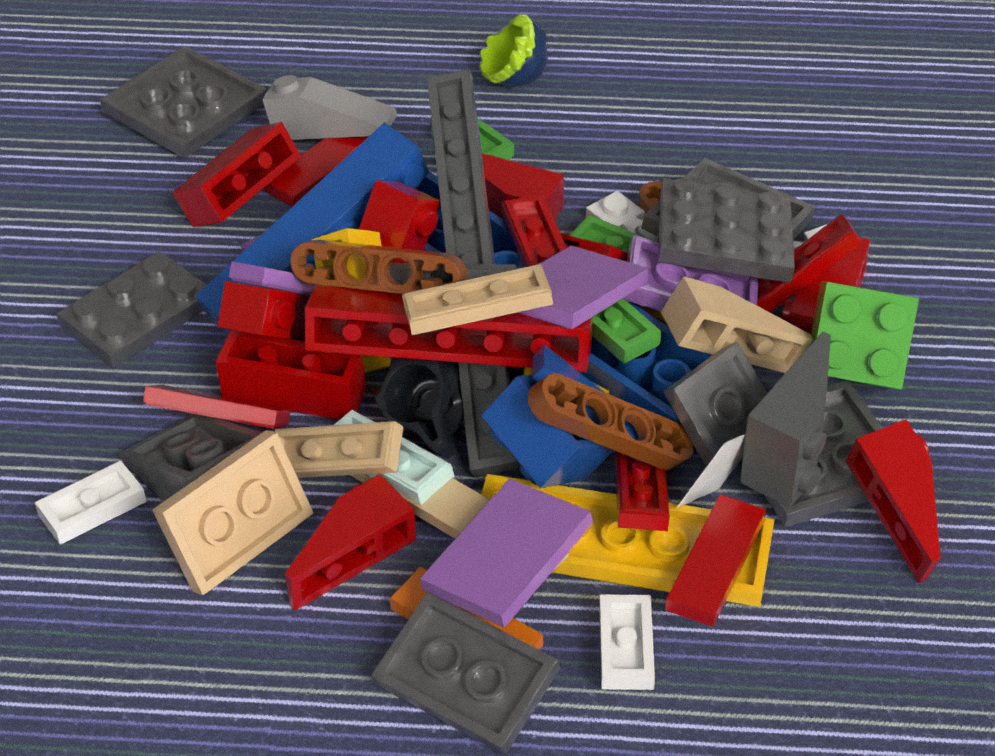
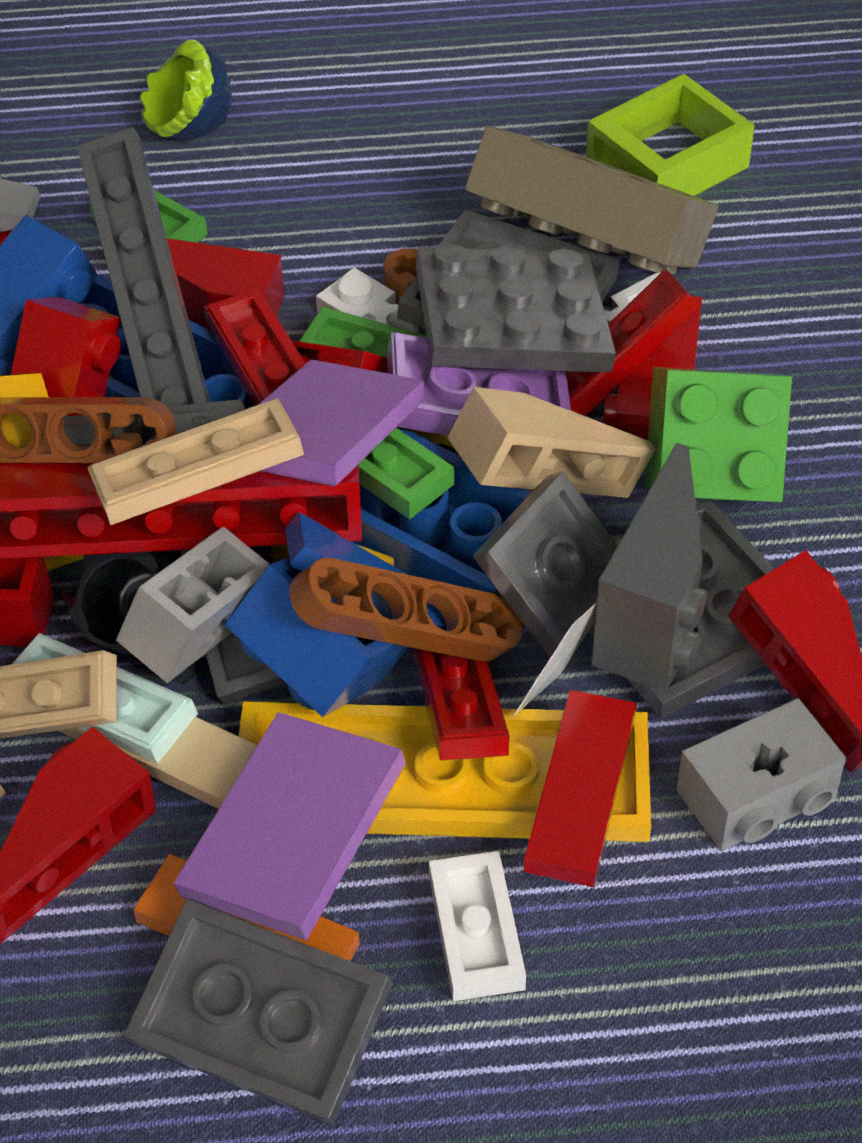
camera: 10 degrees left, 5 degrees up
none -> light grey brick [116,526,270,683]
none -> dark tan brick [465,125,719,274]
none -> lime window [586,74,755,196]
none -> light grey brick [676,698,846,851]

